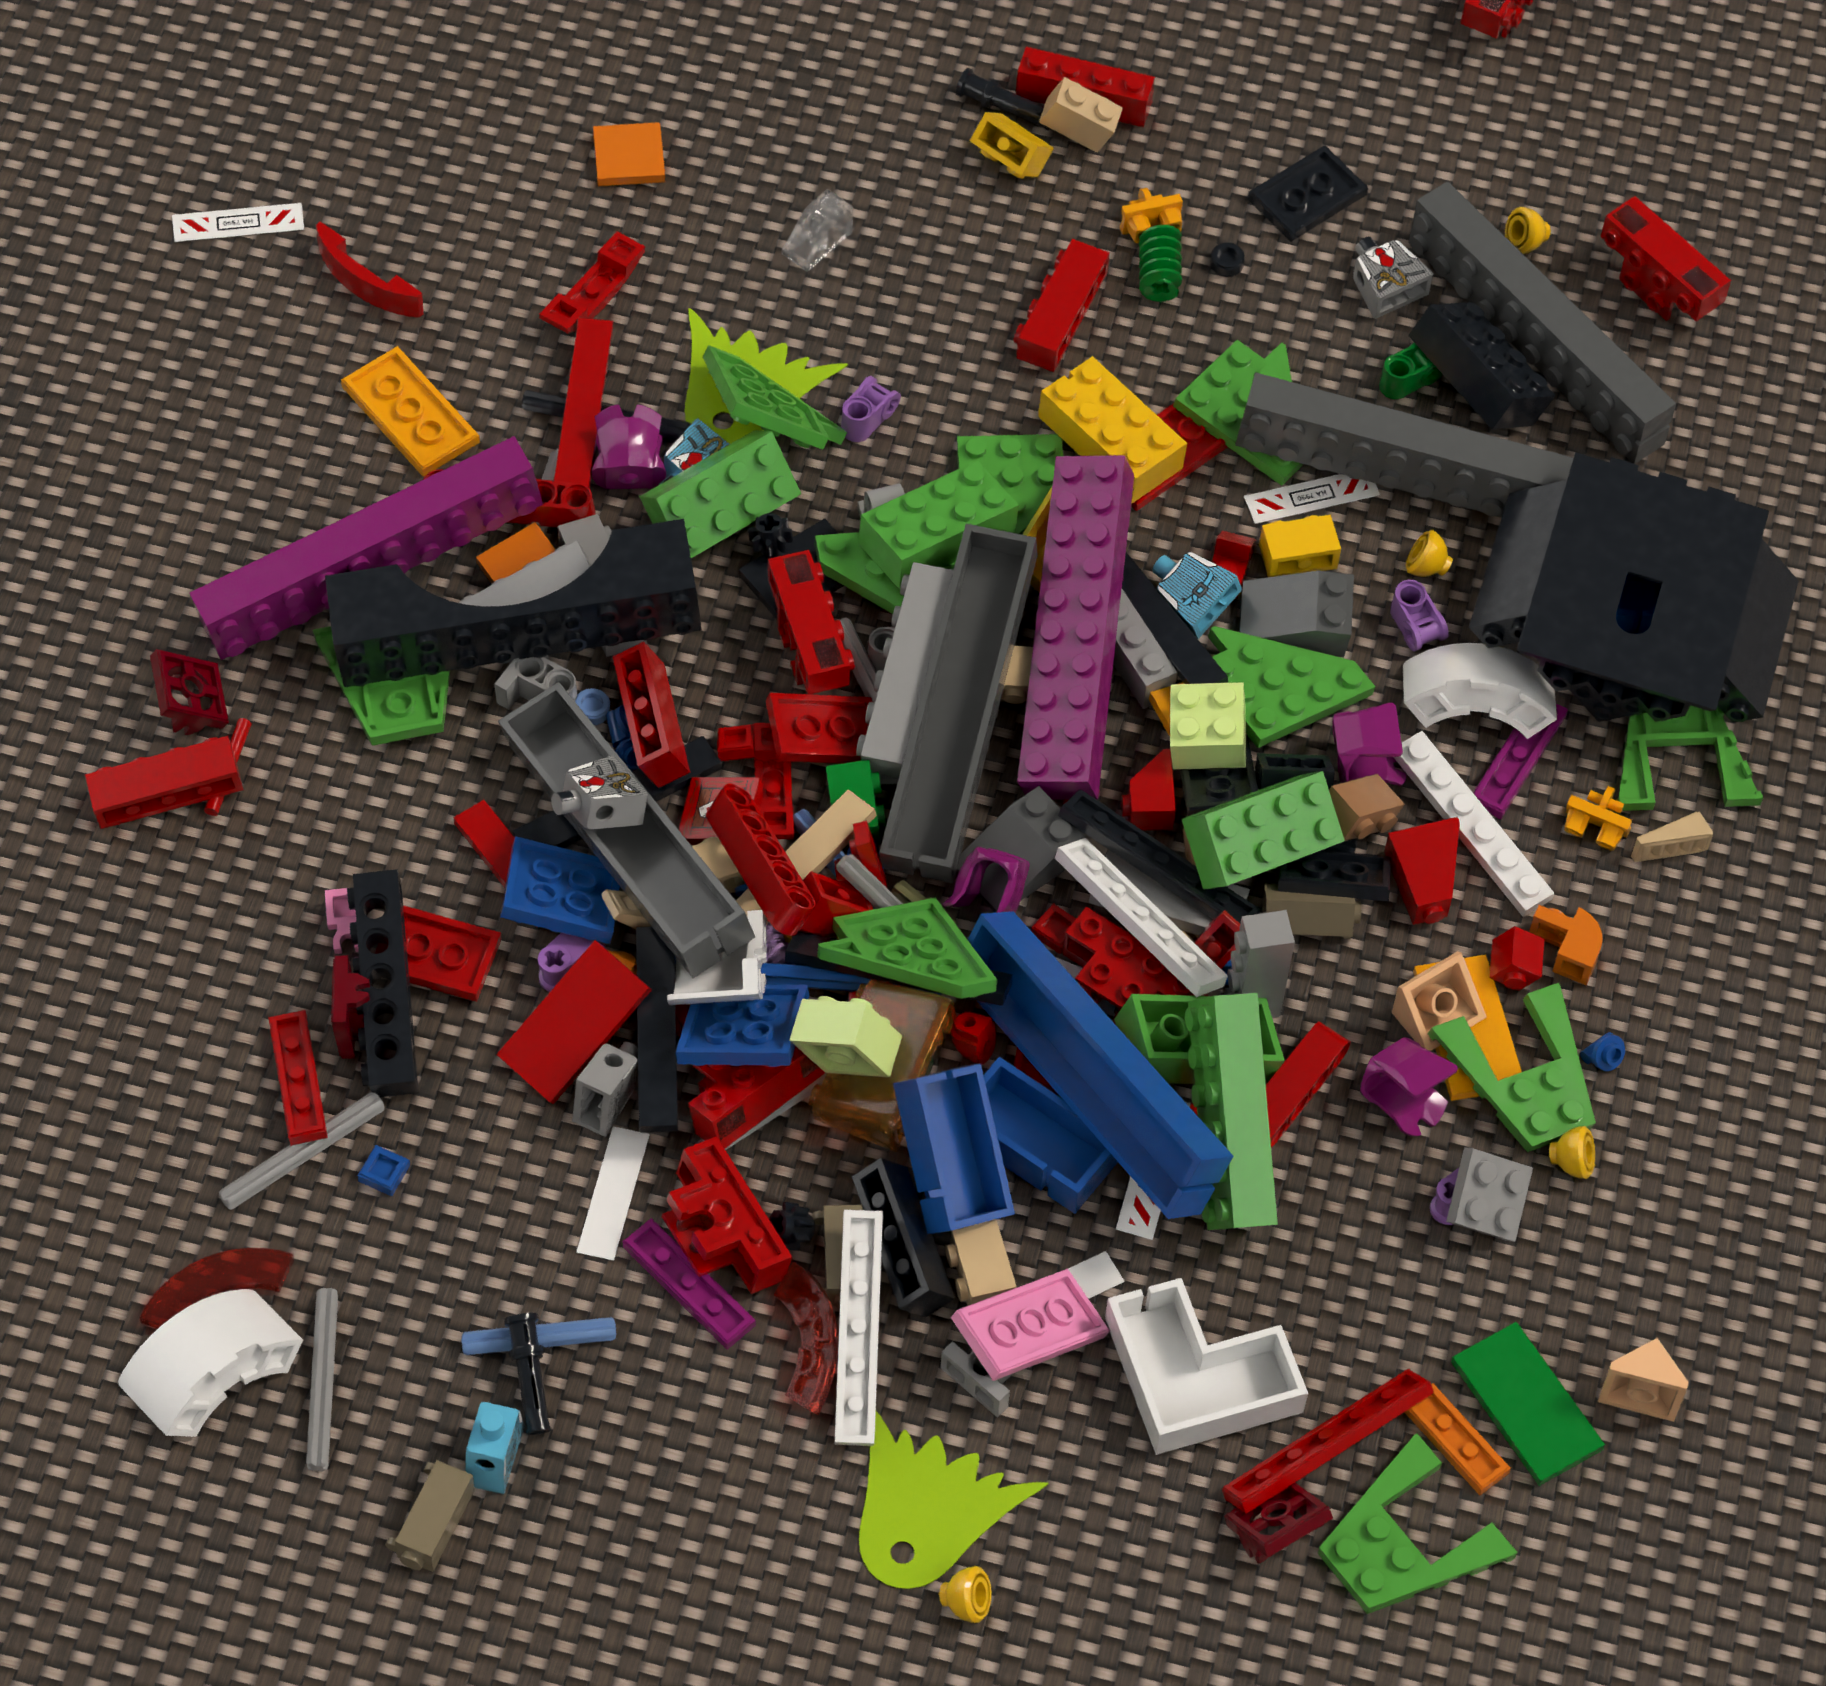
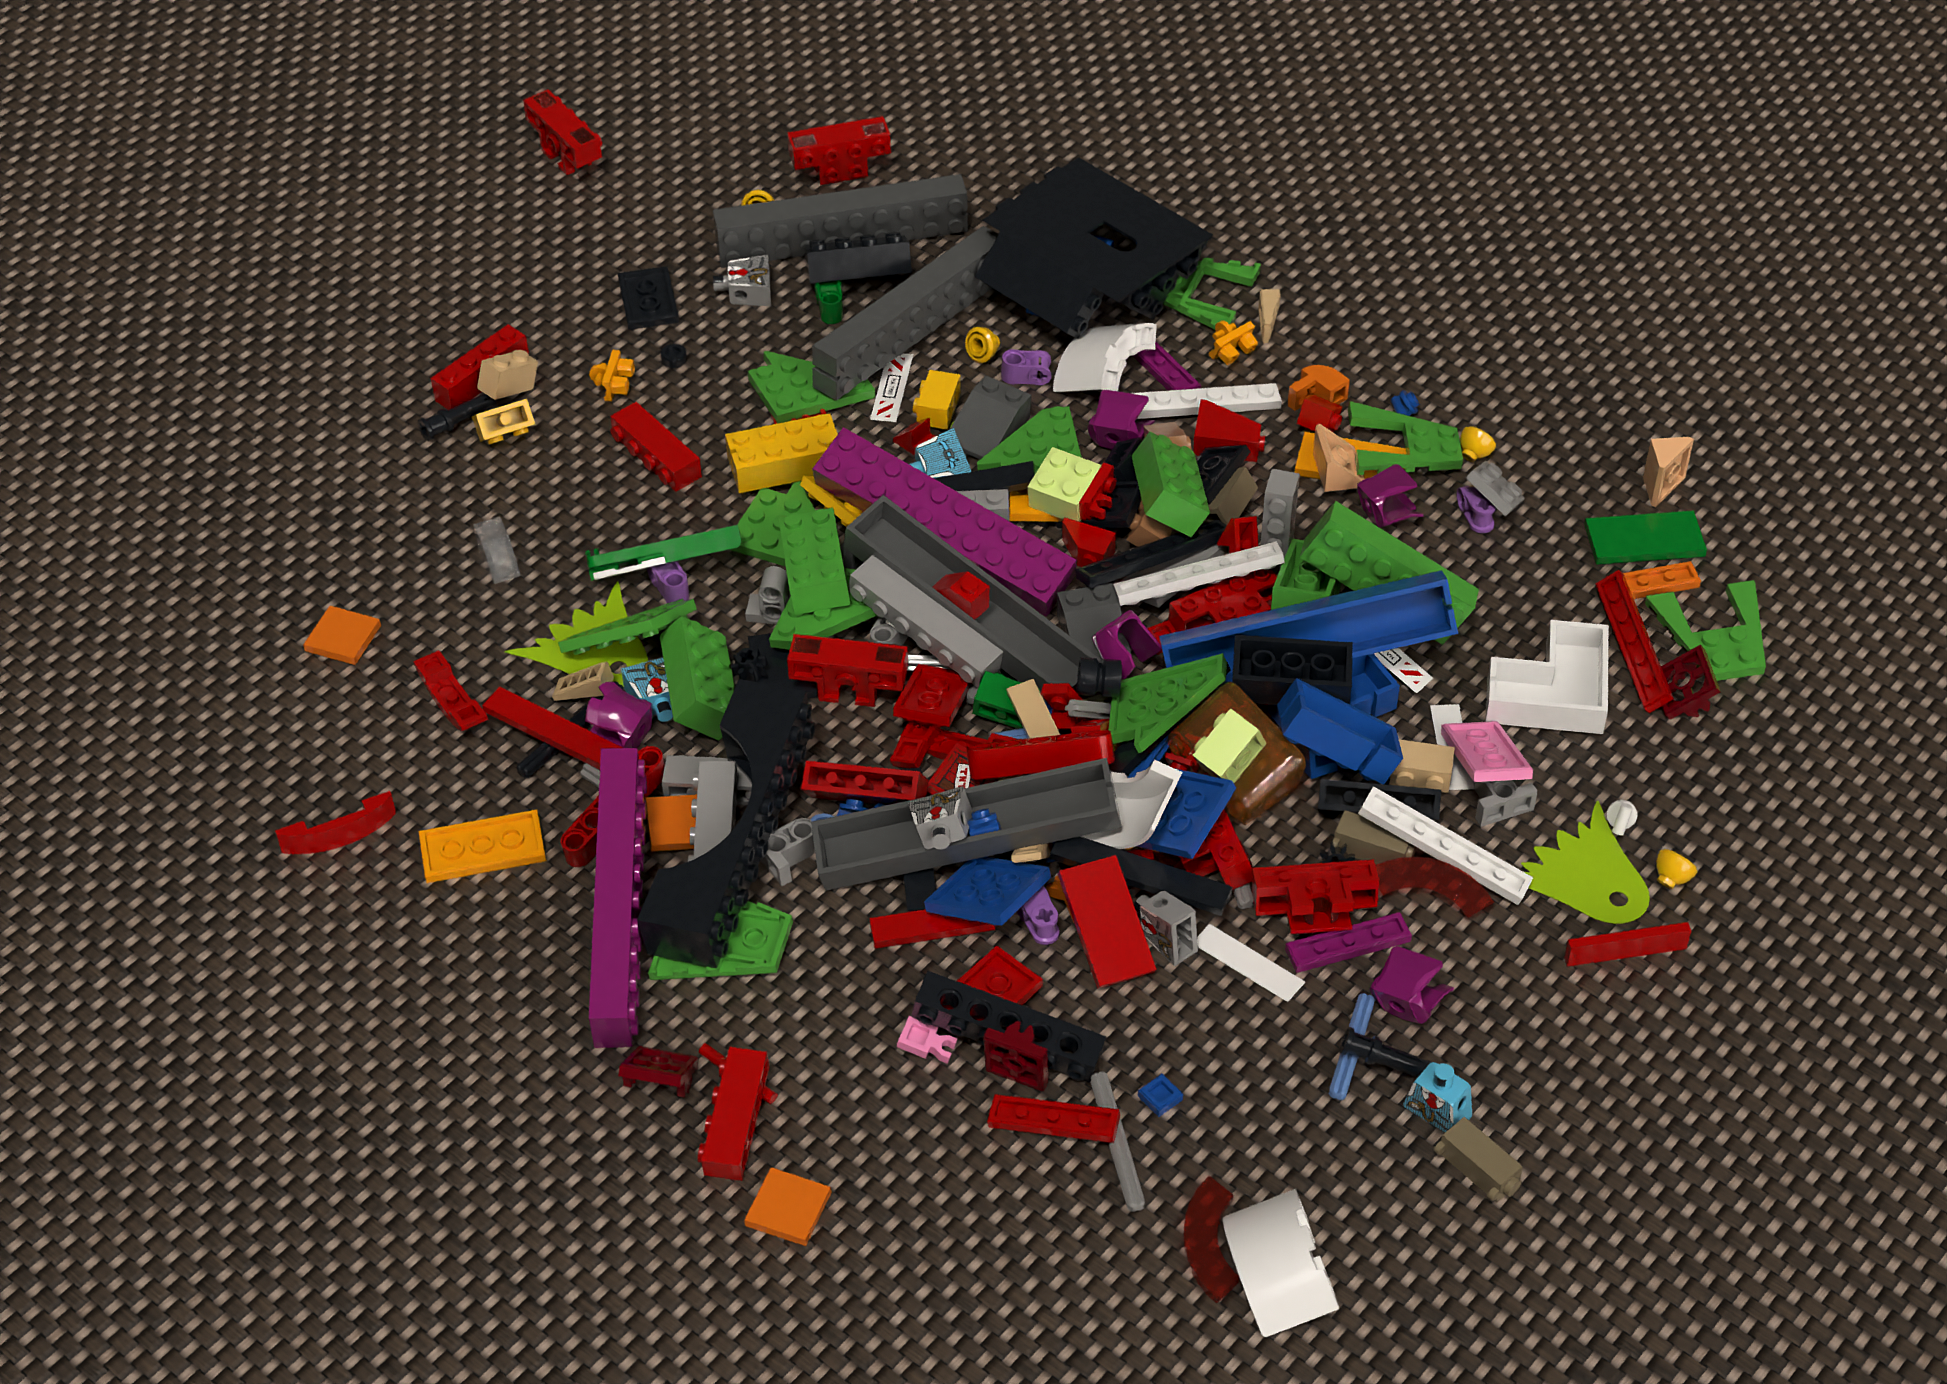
camera: 60 degrees left, 10 degrees down
white sticker [172,203,304,242] -> none
light grey axle [306,1288,338,1471] -> none
green piece [1139,225,1182,302] -> none
none -> tan slope [552,662,614,701]
none -> green piece [584,525,741,581]
none -> orange tile [744,1167,831,1246]
none -> red slope [932,571,990,620]
none -> blue plate [967,808,1002,836]
none -> black wheel [1077,657,1122,698]
none -> red plate [1079,462,1117,521]
none -> black brick [1231,635,1353,705]
none -> magenta piece [1370,946,1454,1023]
none -> red tile [1564,922,1691,967]
none -> white plate [1607,800,1637,835]

